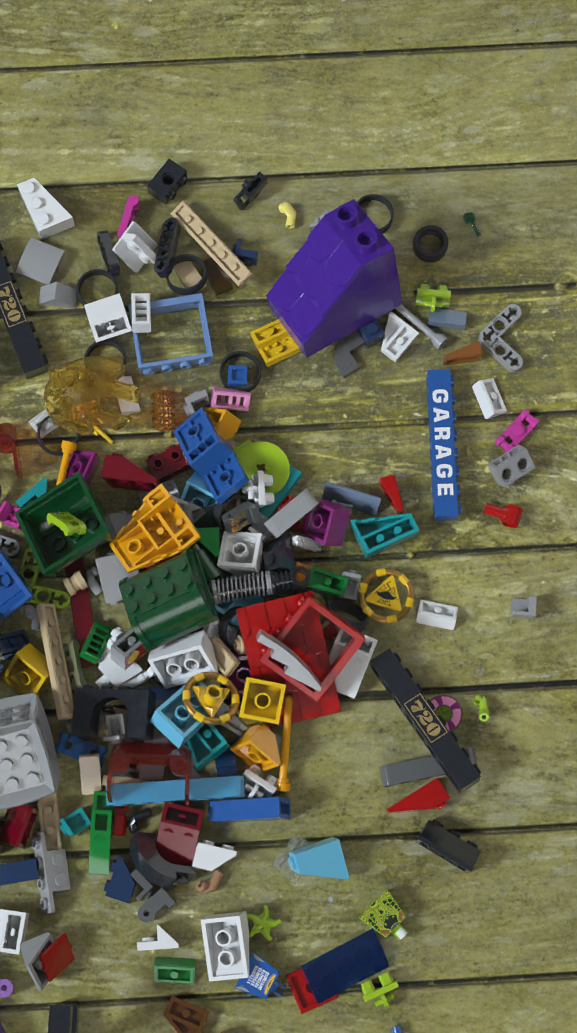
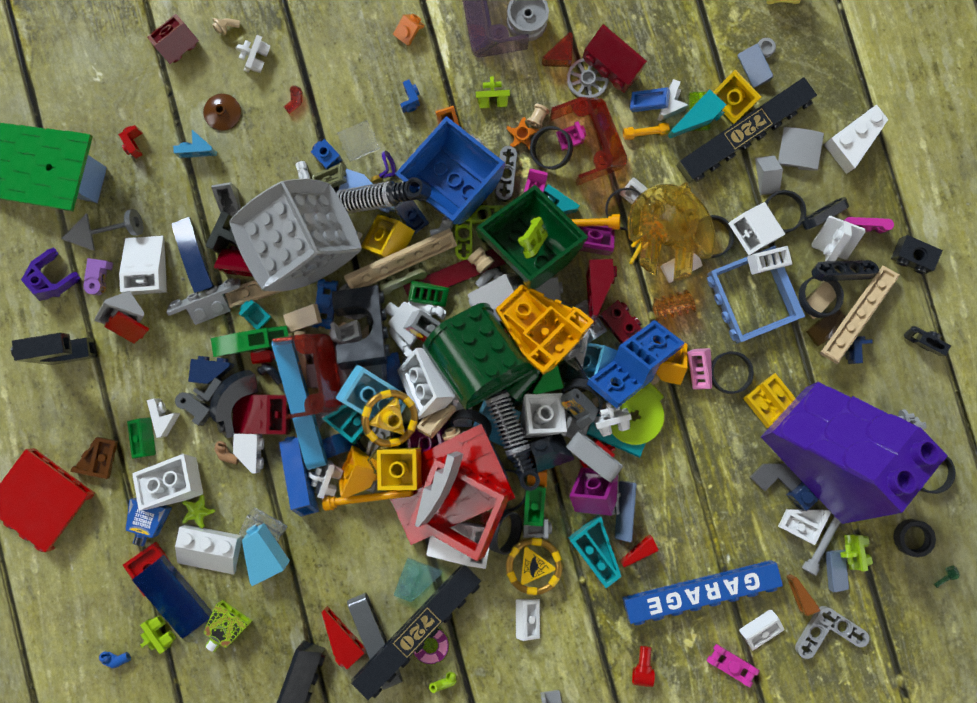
camera: 80 degrees right, 10 degrees up
light grey bracket [183,389,210,417] -> none
blue tile [228,365,248,386] -> none
light yellow arm [278,202,297,229] -> none
white axle [291,535,322,552] -> none
light grey brick [487,445,535,487] -> none
none -> white slope [175,524,243,575]
none -> clear light blue wing [394,558,442,602]

